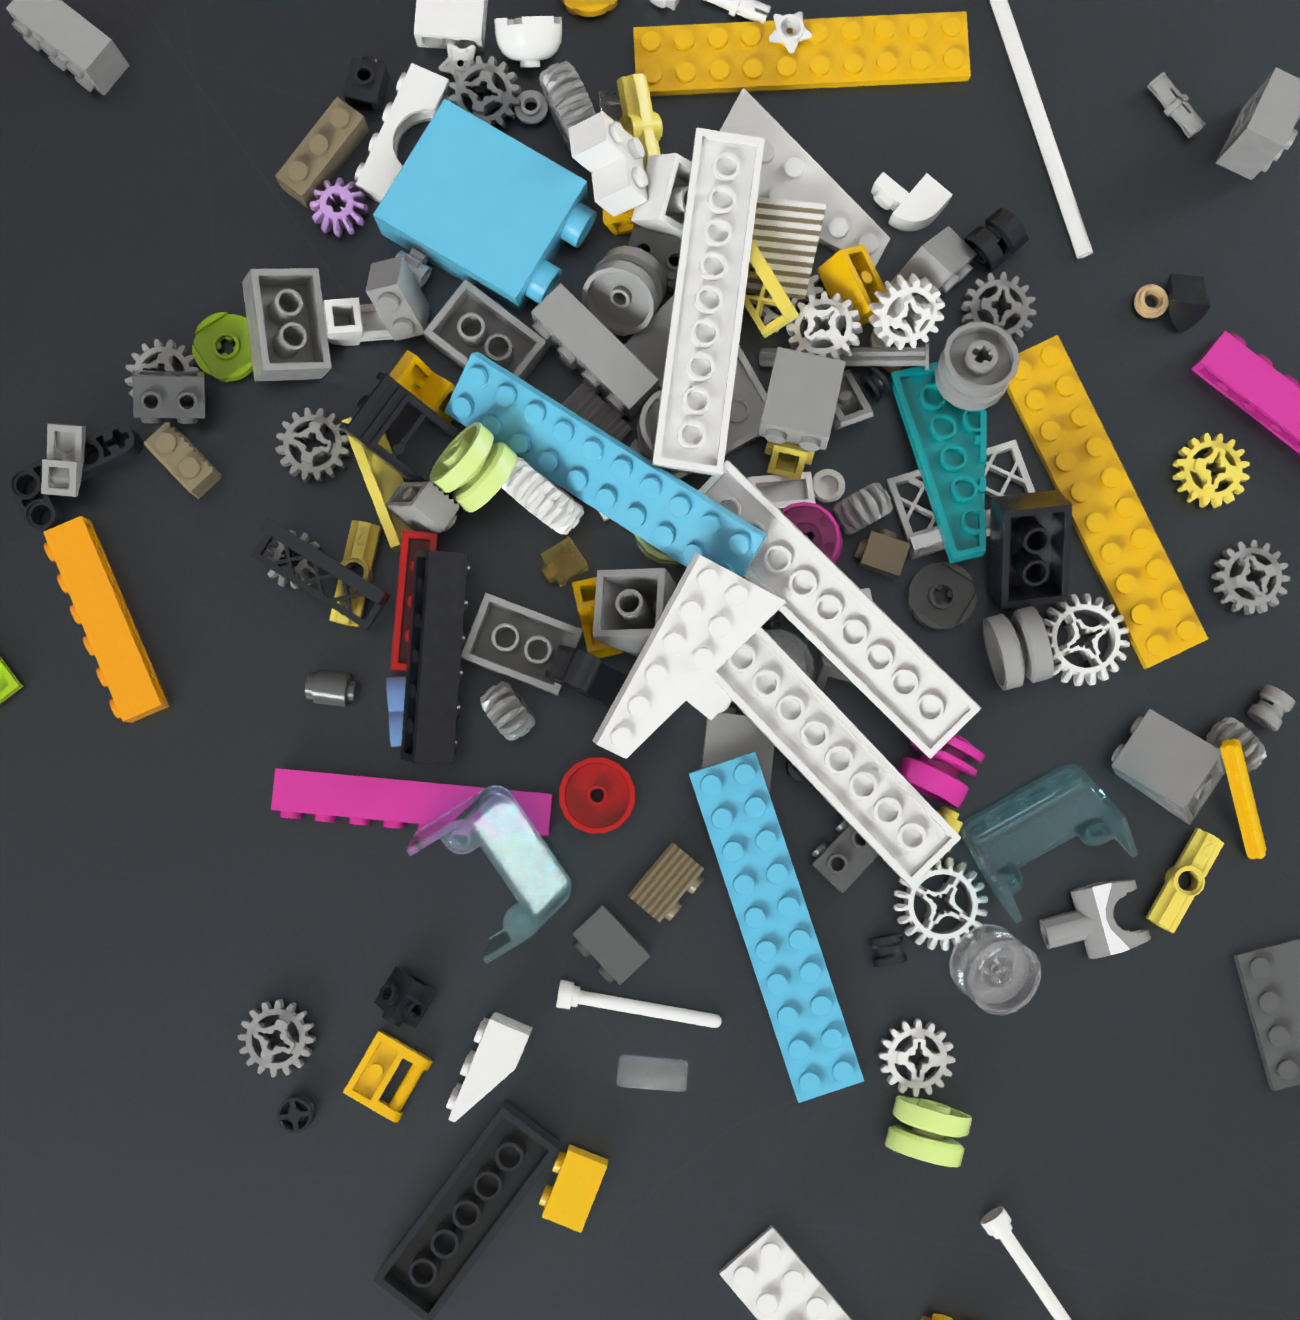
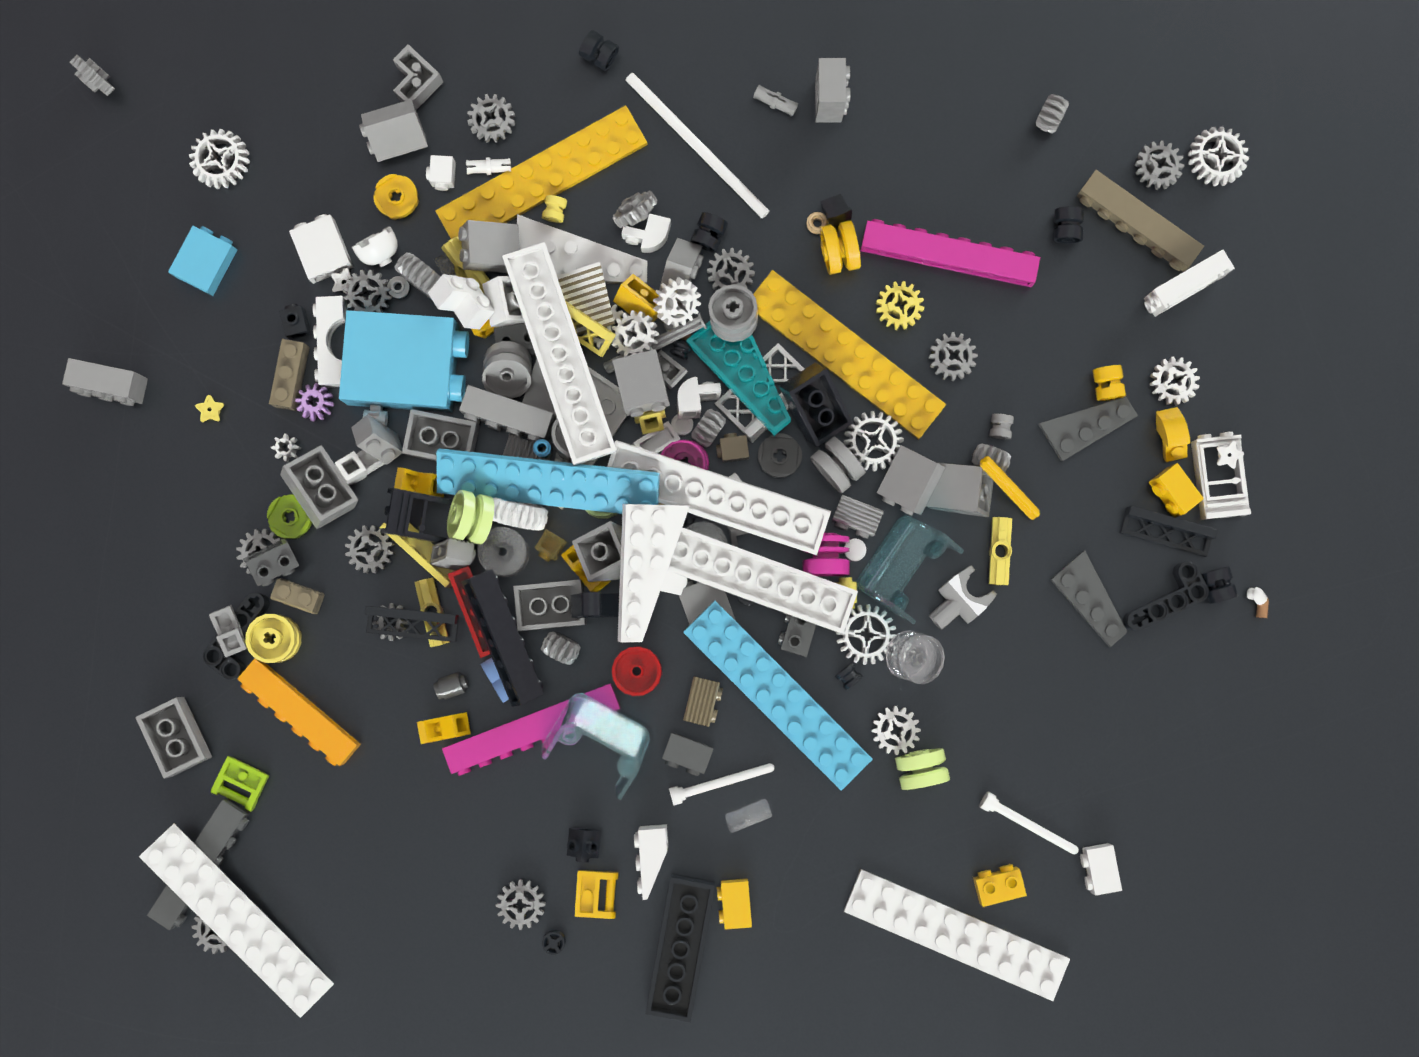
camera: 20 degrees left, 0 degrees up
white plate [769,11,812,54] -> none
none -> light yellow plate [195,395,224,422]
none -> light yellow wheel [246,614,302,663]
none -> white gear [271,434,301,462]
none -> yellow brick [417,712,471,744]
none -> light grey brick [458,220,520,273]
none -> clear wheel [478,527,530,577]
none -> dark azure pin [533,439,551,458]
none -> light yellow wheel [542,195,567,223]
none -> light grey gear [612,190,658,228]
none -> white brick [676,377,721,420]
none -> yellow wheel [820,220,861,275]
none -> light grey brick [832,495,884,539]
none -> white tile [844,539,866,561]
none -> light grey brick [877,445,946,516]

